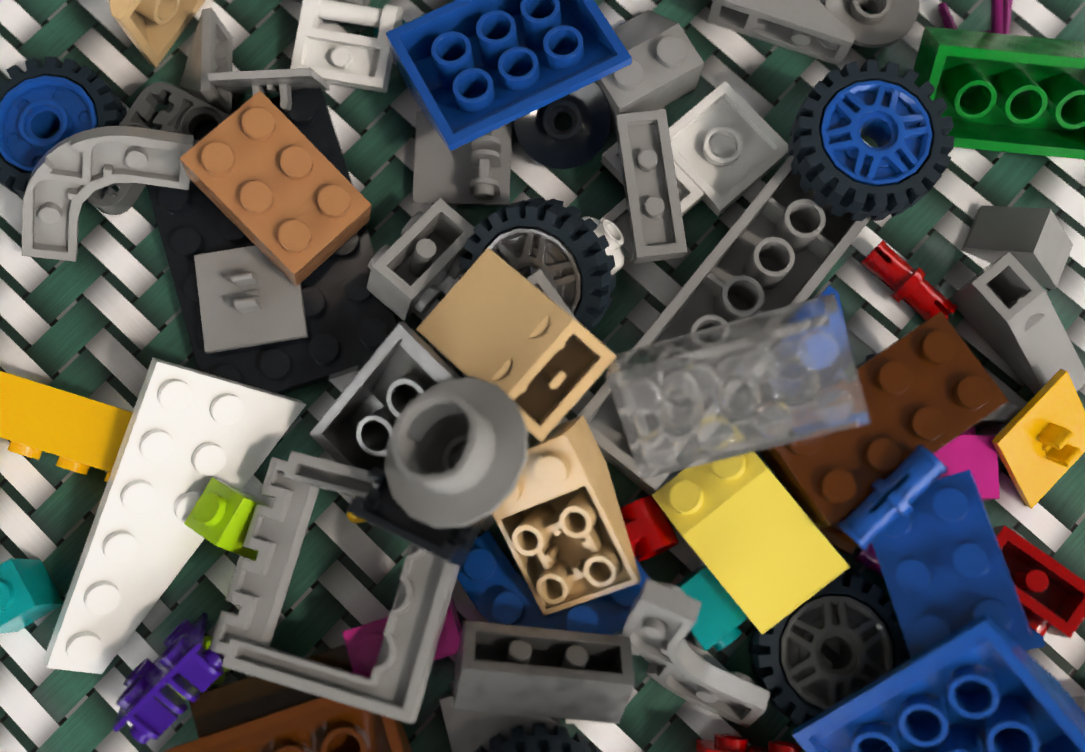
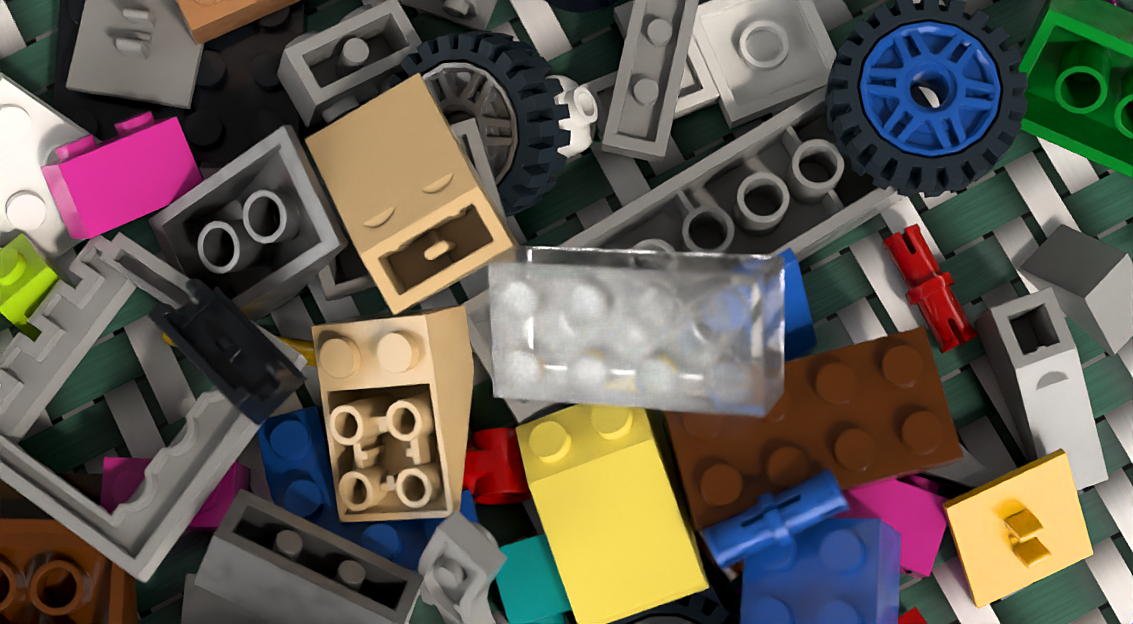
camera: 25 degrees right, 0 degrees up
light grey helmet [385,377,528,528] -> none
none -> dark pink brick [40,111,203,239]

